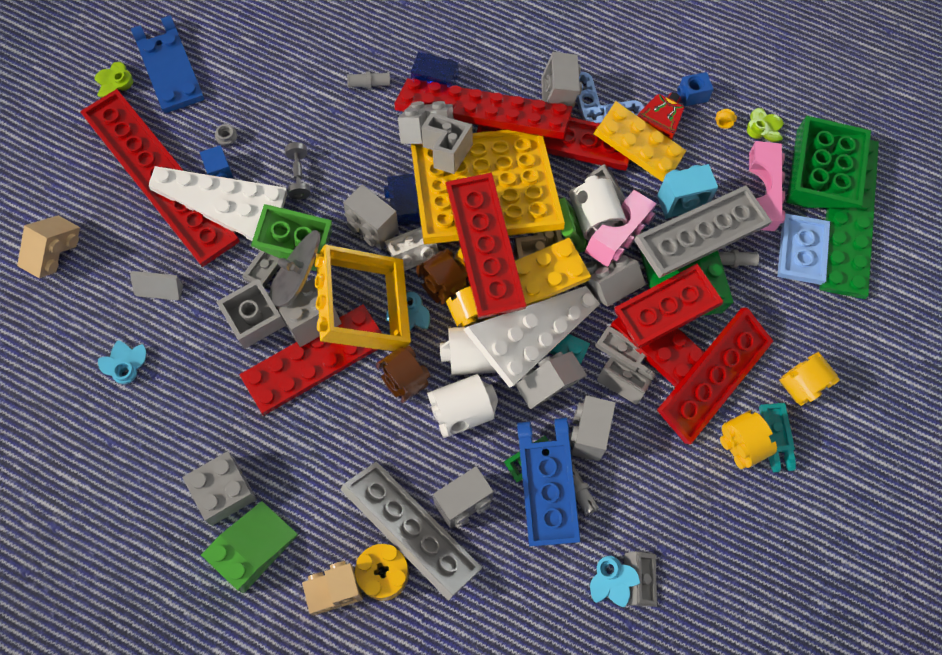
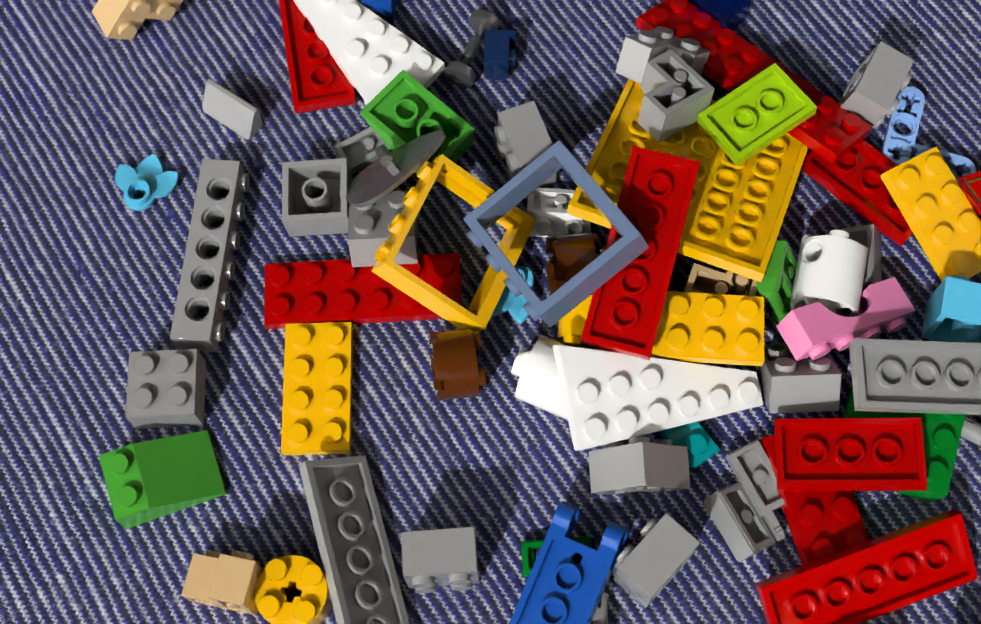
camera: 35 degrees right, 0 degrees up
clear blue brick [384,174,420,226] -> none
white cylinder [427,374,498,438] -> none
none -> light grey brick [170,159,249,352]
none -> yellow plate [281,322,353,456]
none -> sand blue window [463,140,649,327]
none -> dark blue brick [484,30,516,80]
none -> lime plate [697,63,817,166]

